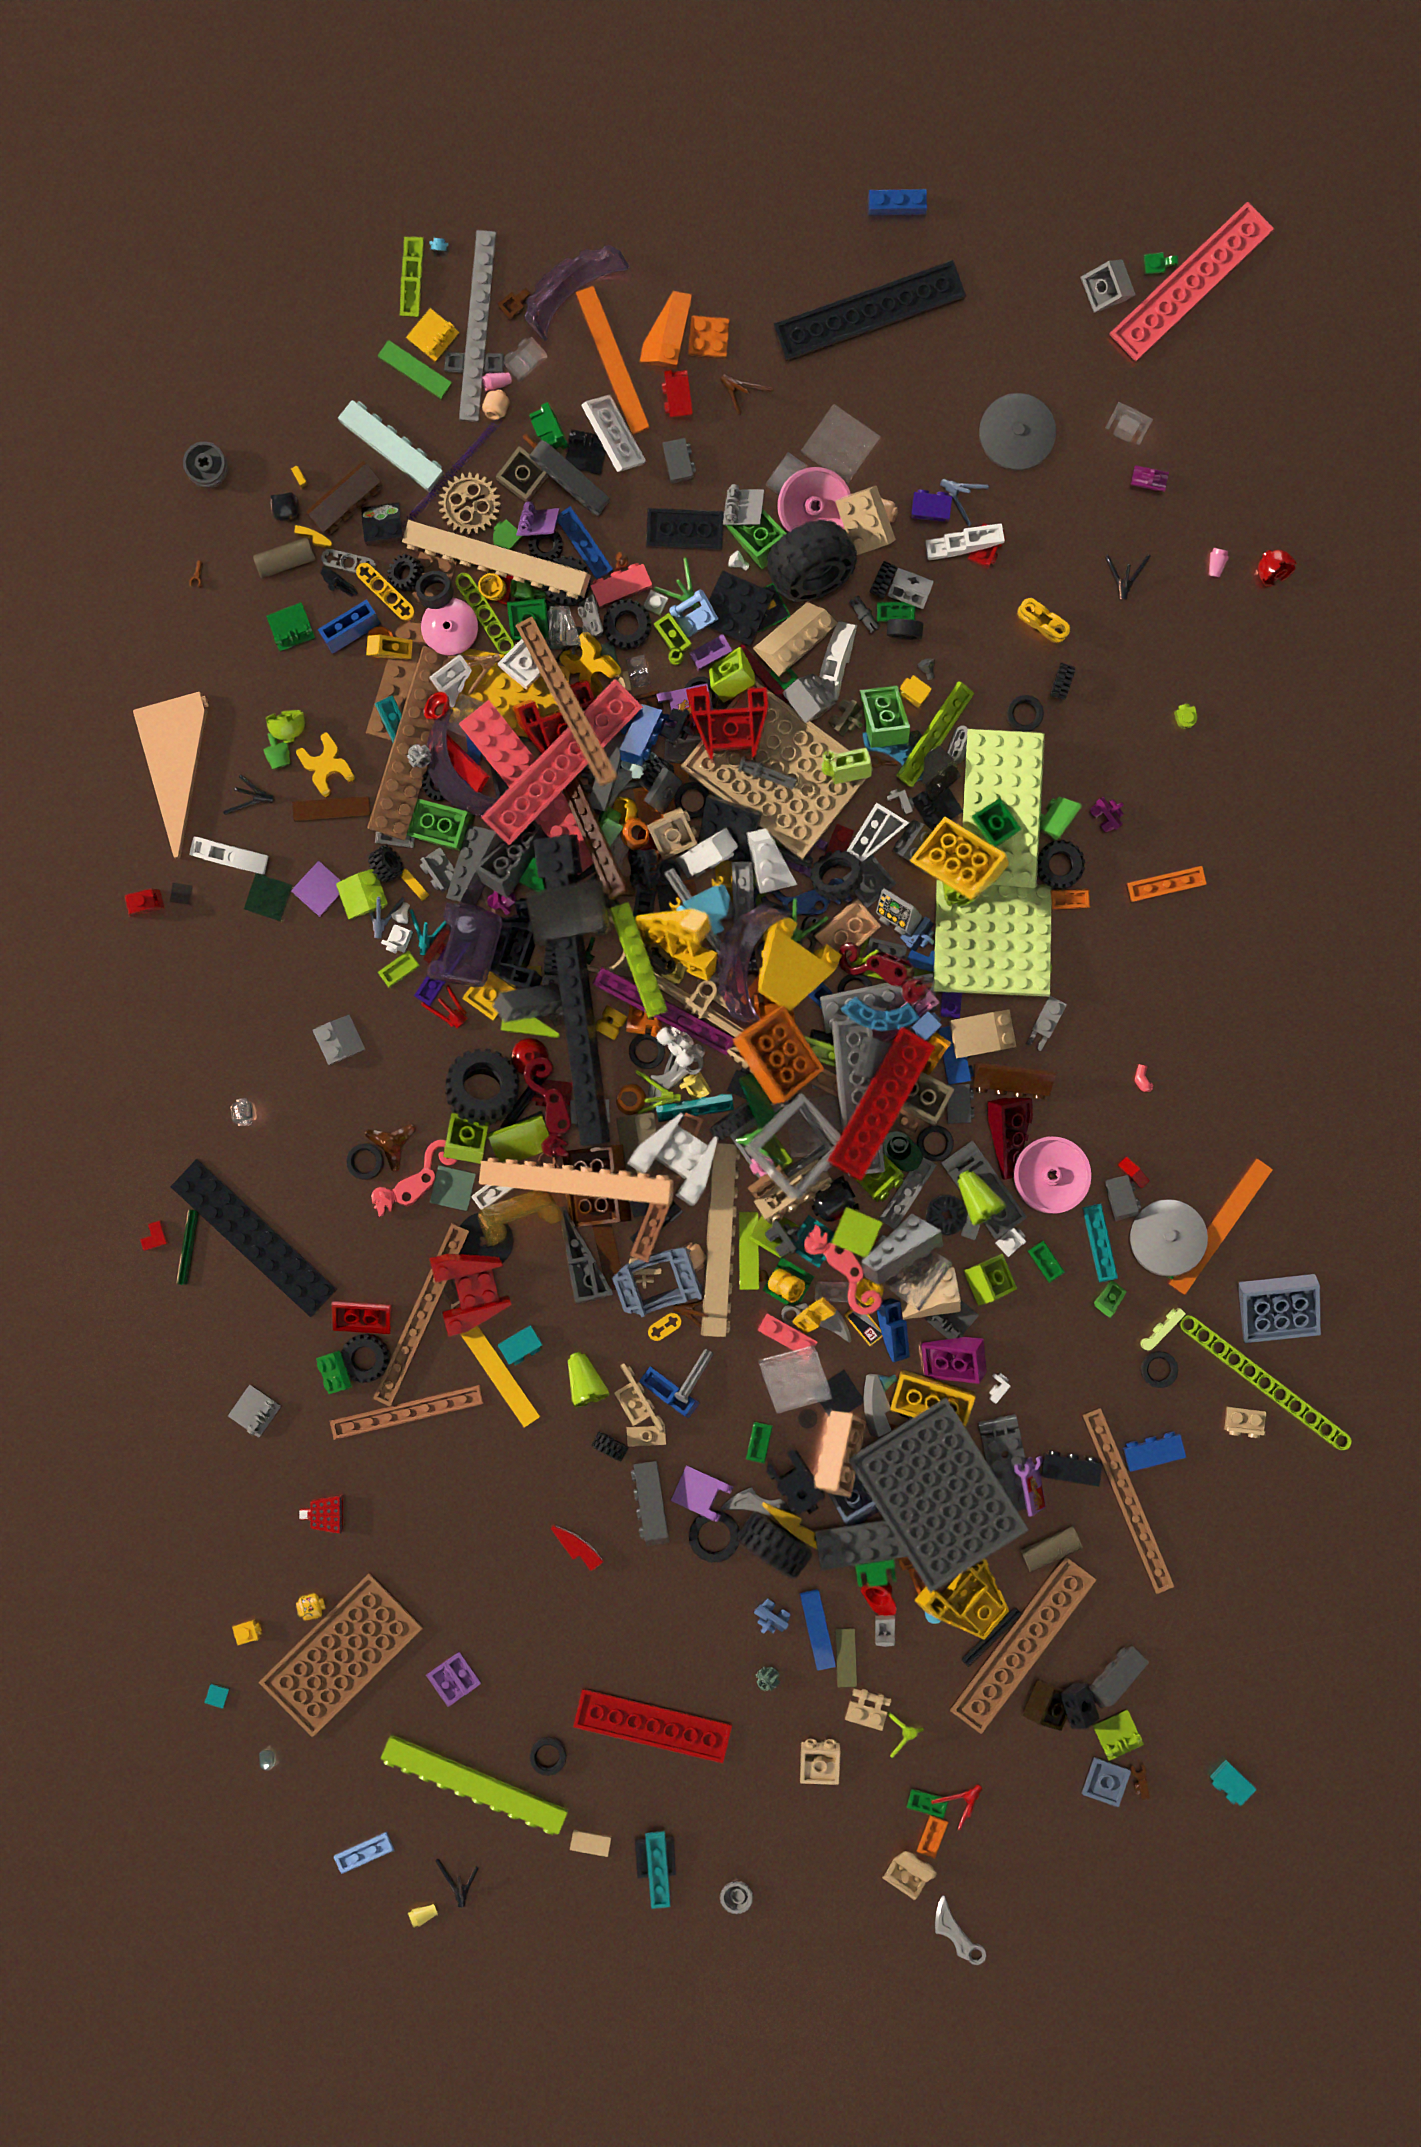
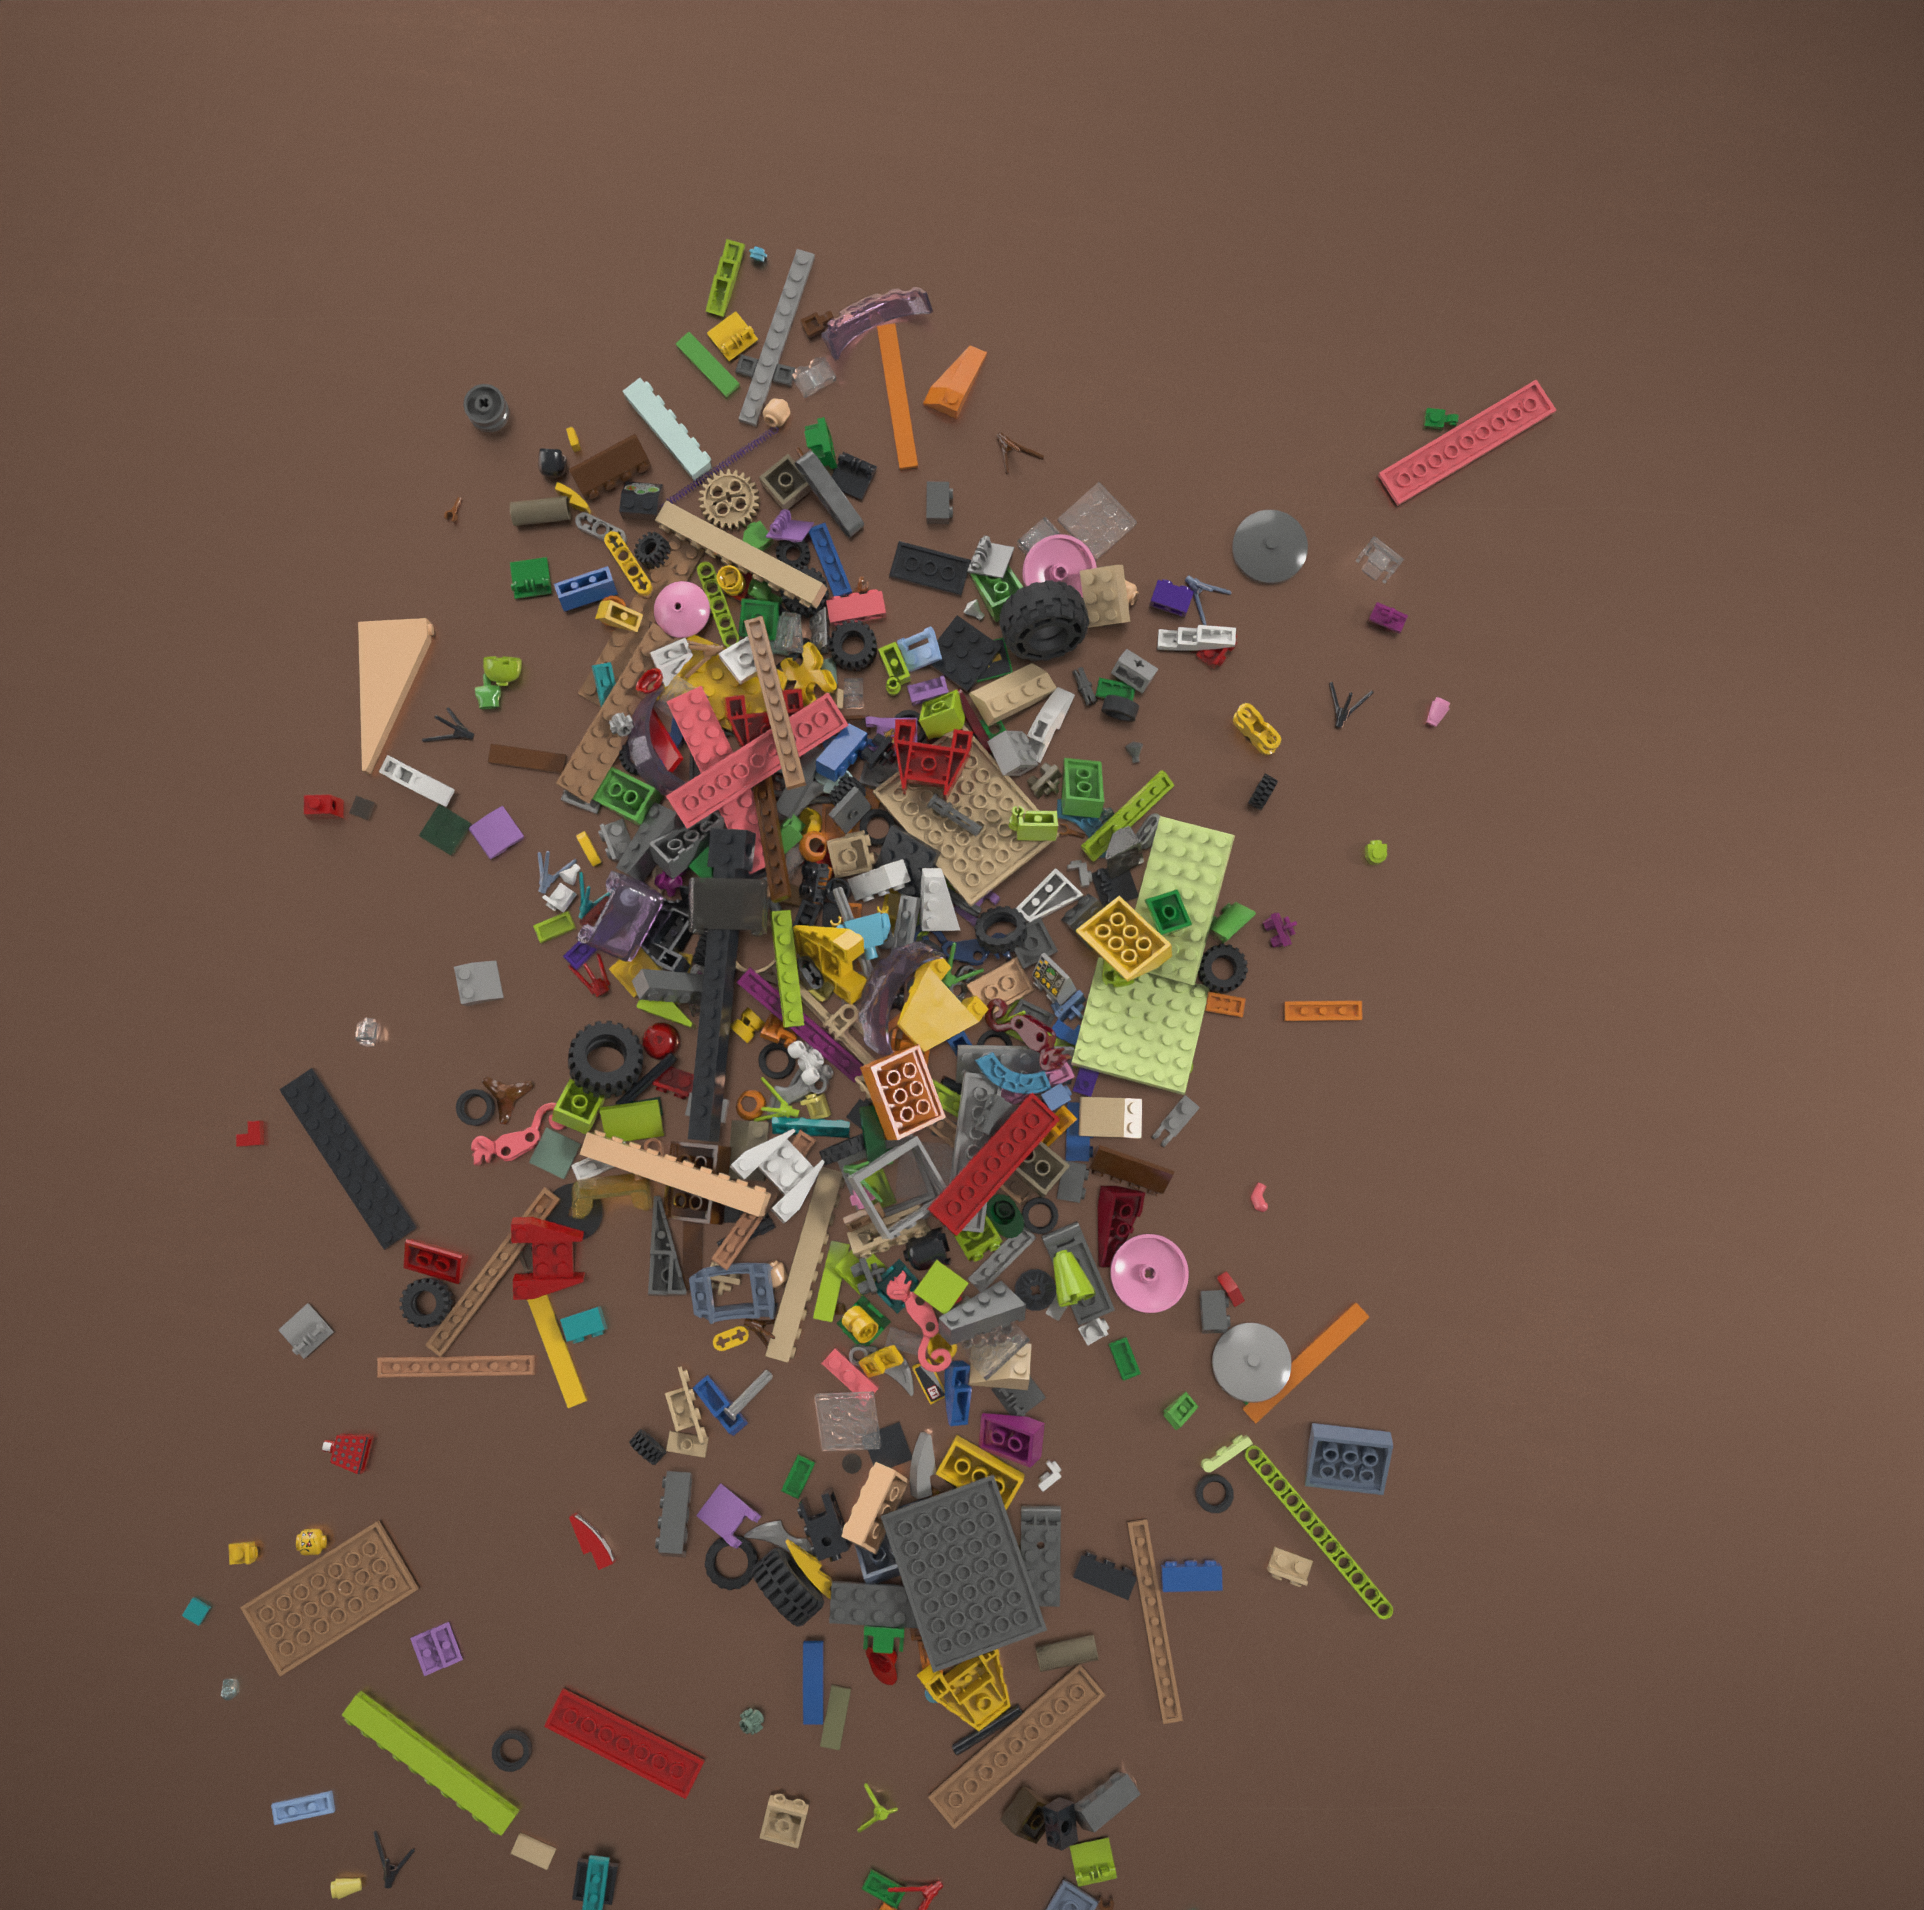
camera: 15 degrees right, 5 degrees down
dark green axle [177,1209,199,1285] -> none
yellow piece [296,732,355,798] -> none
green plate [316,1350,352,1394] -> none
black piece [320,566,358,597] -> none
lime slope [336,869,388,920] -> none
black tyre [368,845,403,883] -> none
black tyre [415,571,454,609] -> none
bright pink cone [482,372,512,392] -> none
dark red animal [524,1057,571,1158] -> none
lime cone [568,1352,609,1408] -> none
white plate [581,395,646,472] -> none
dark green hand [585,937,596,965] -> none
white plate [643,590,668,616] -> none
bright green plant [654,558,700,610] -> none
red hinge [662,370,693,417] -> none
orange plate [688,316,729,358] -> none
medium blue hips [753,1599,791,1634] -> none
black plate [773,260,966,361] -> none
red plate [824,824,855,866] -> none
tan plate [845,1688,891,1731] -> none
blue brick [868,189,927,215] -> none
black tyre [870,561,898,598] -> none
light grey bracket [875,1615,895,1647] -> none
rock [878,1375,897,1392] -> none
yellow brick [900,675,932,709] -> none
lime slope [964,1254,1017,1306] -> none
black tyre [1006,695,1044,732] -> none
medium lavender flag [1015,1456,1046,1516] -> none
light grey slope [1081,259,1136,312] -> none
teal tile [1082,1203,1118,1283] -> none
red cylinder [1258,550,1297,587] -> none

